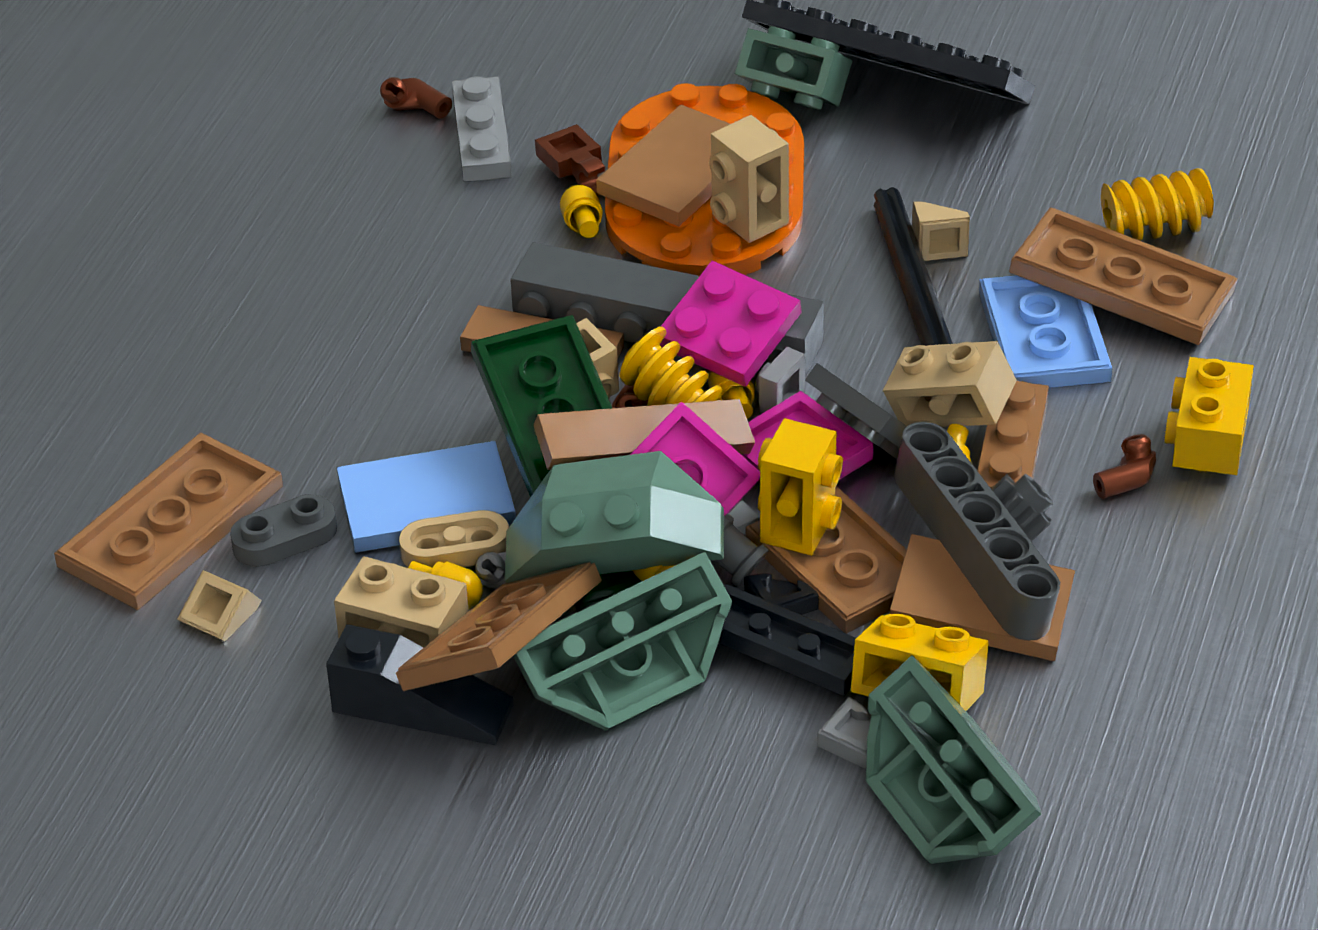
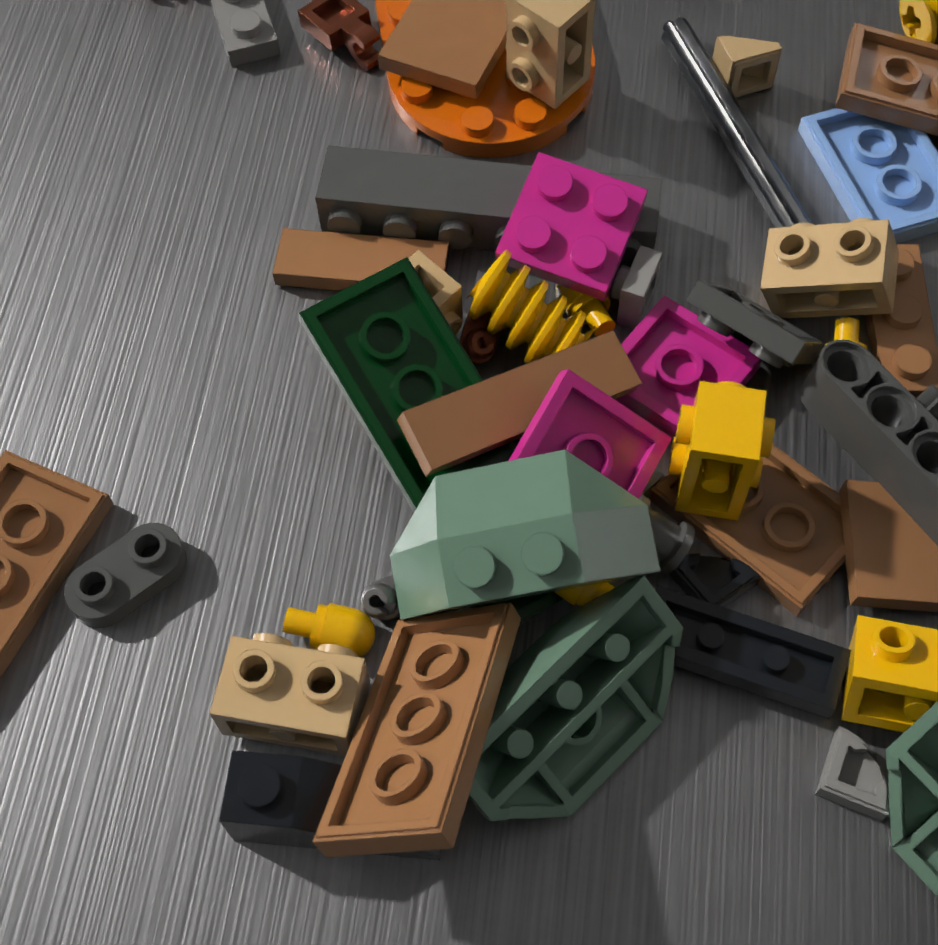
camera: 10 degrees left, 20 degrees up
tan slope [177,570,262,642] -> none
light blue tile [337,441,516,553] -> none
tan plate [399,510,509,568] -> none
yellow cylinder [560,185,603,238] -> none

